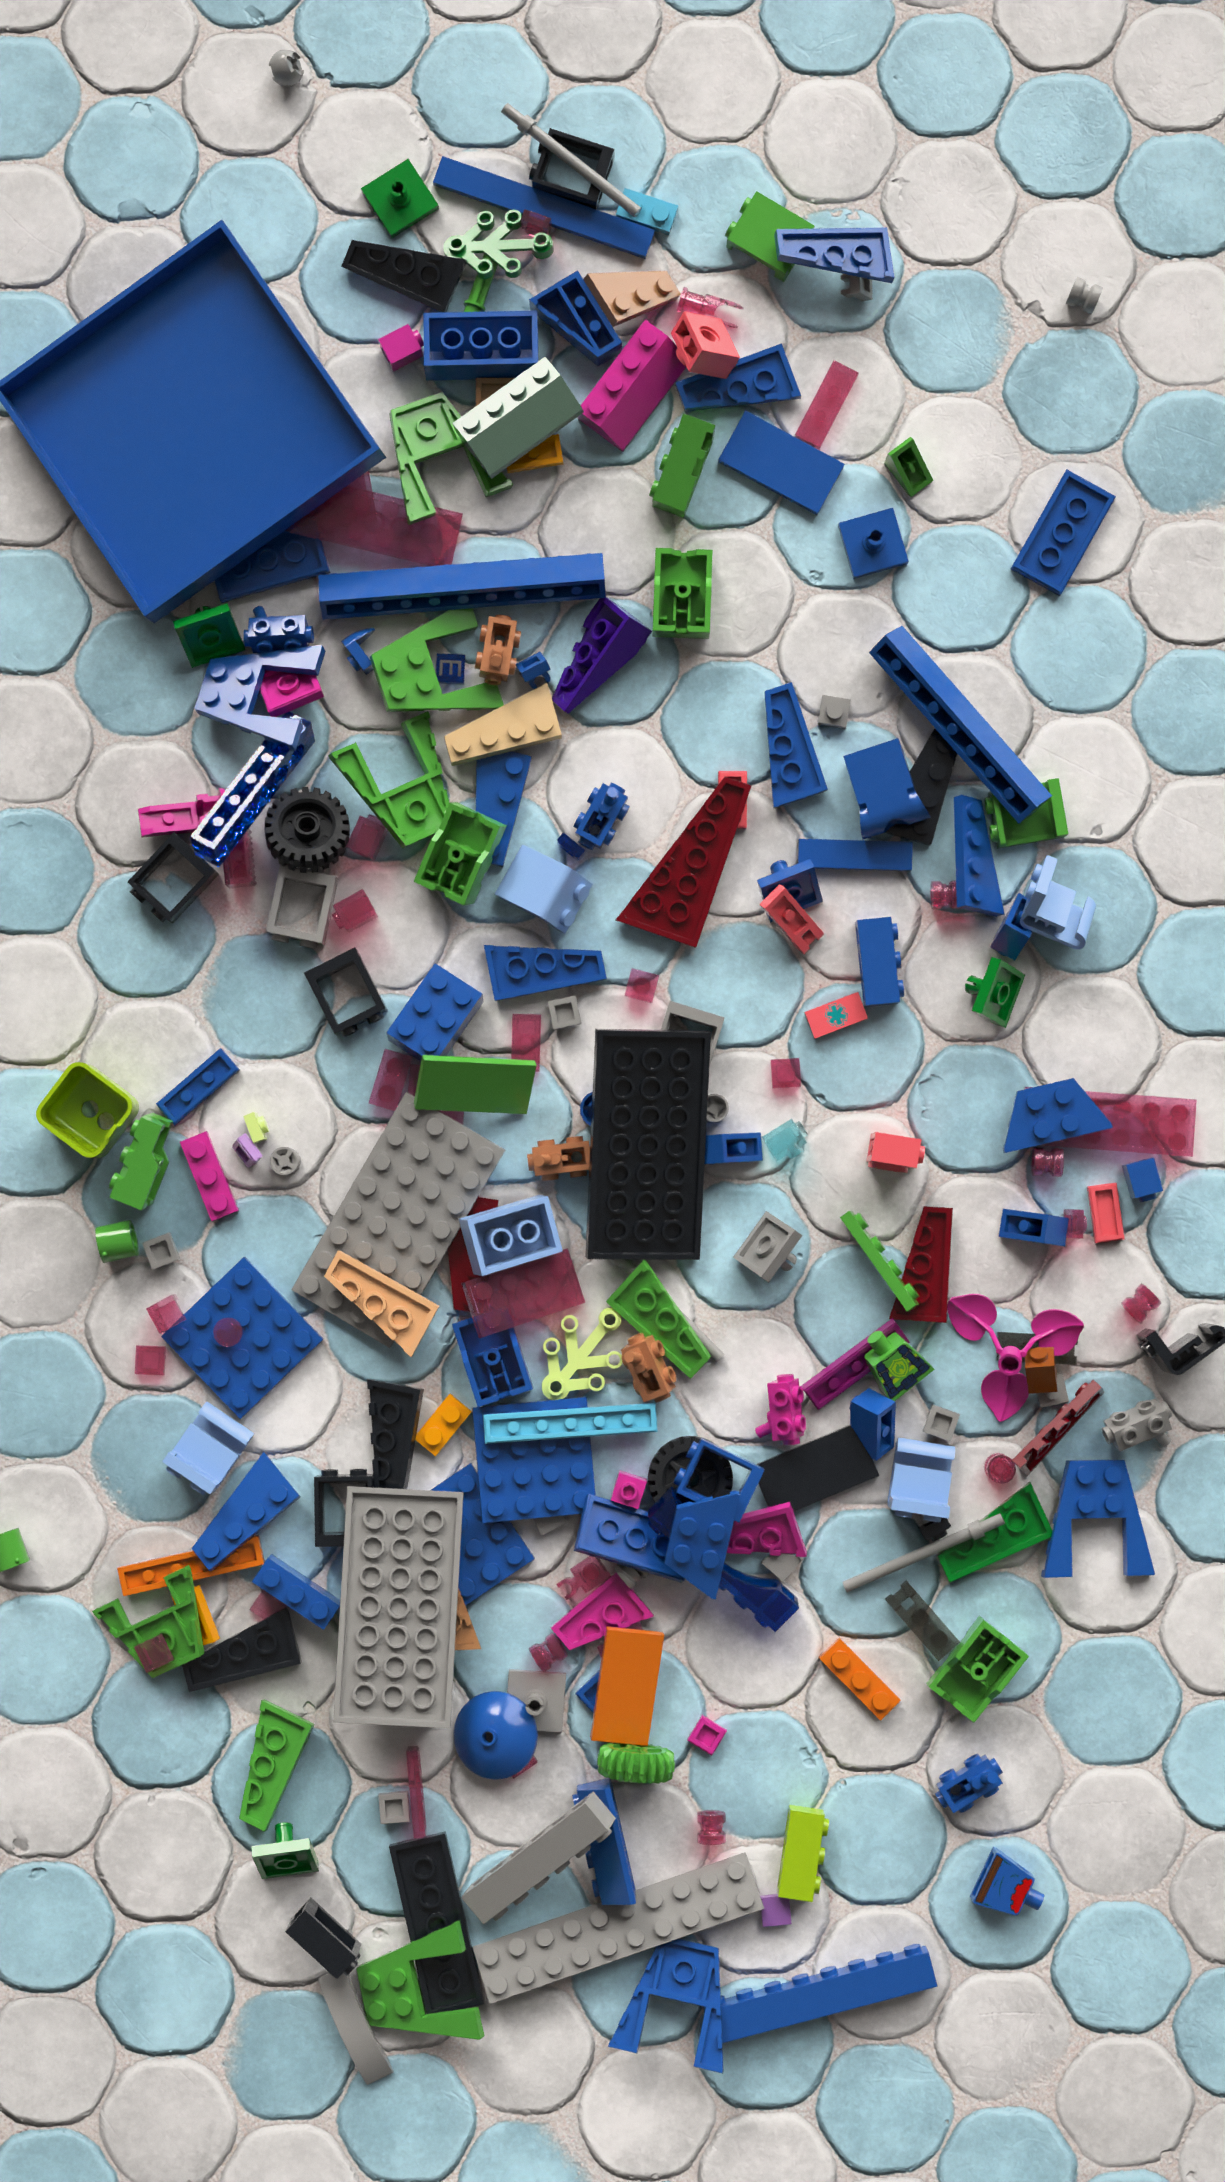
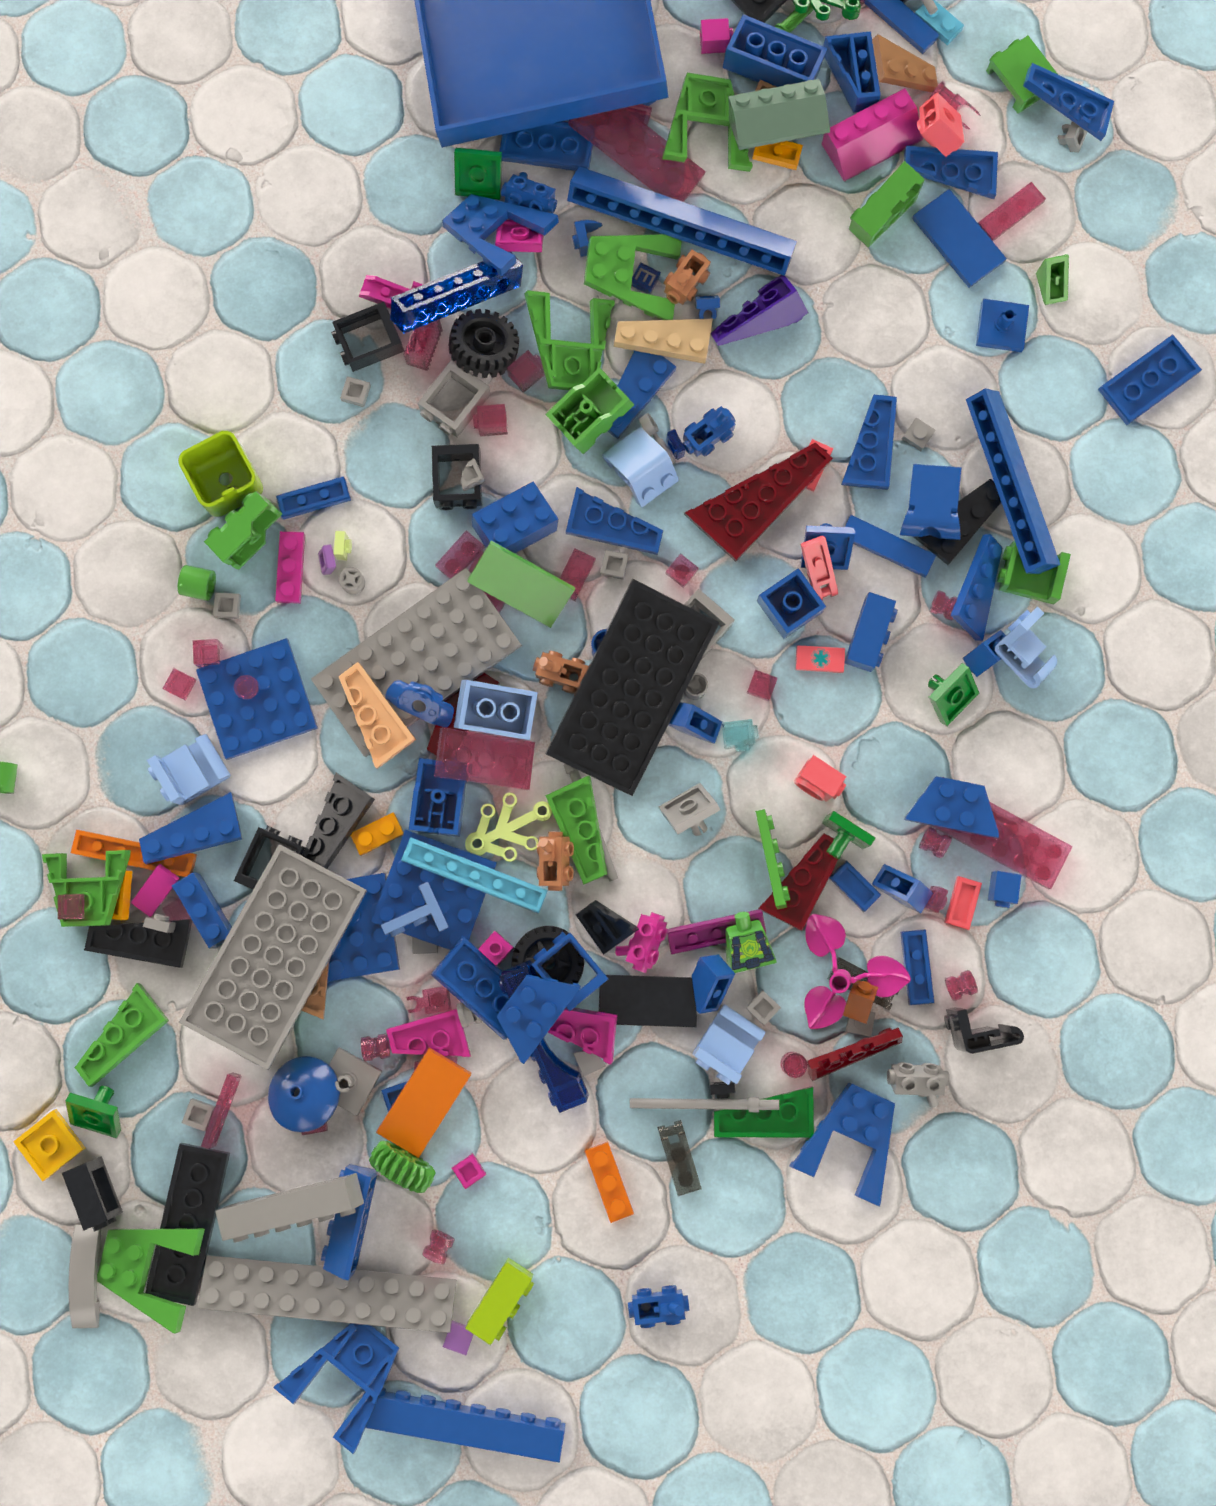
camera: 20 degrees right, 5 degrees down
bright green piece [652,548,713,639] -> none
bright green piece [926,1615,1029,1723] -> none
blue torso [970,1847,1044,1916] -> none
none -> yellow plate [13,1109,86,1182]
none -> dark pink tile [131,864,180,917]
none -> light grey plate [143,913,176,933]
none -> light grey plate [340,376,371,407]
none -> medium blue bracket [381,882,448,937]
none -> blue piece [385,680,454,727]
none -> light grey tile [461,459,485,491]
none -> black wing [576,900,639,955]
none -> light grey piece [639,413,676,464]
none -> blue brick [757,568,826,639]
none -> green tile [822,811,876,859]
none -> blue tile [829,860,881,912]
none -> blue tile [900,929,935,1005]

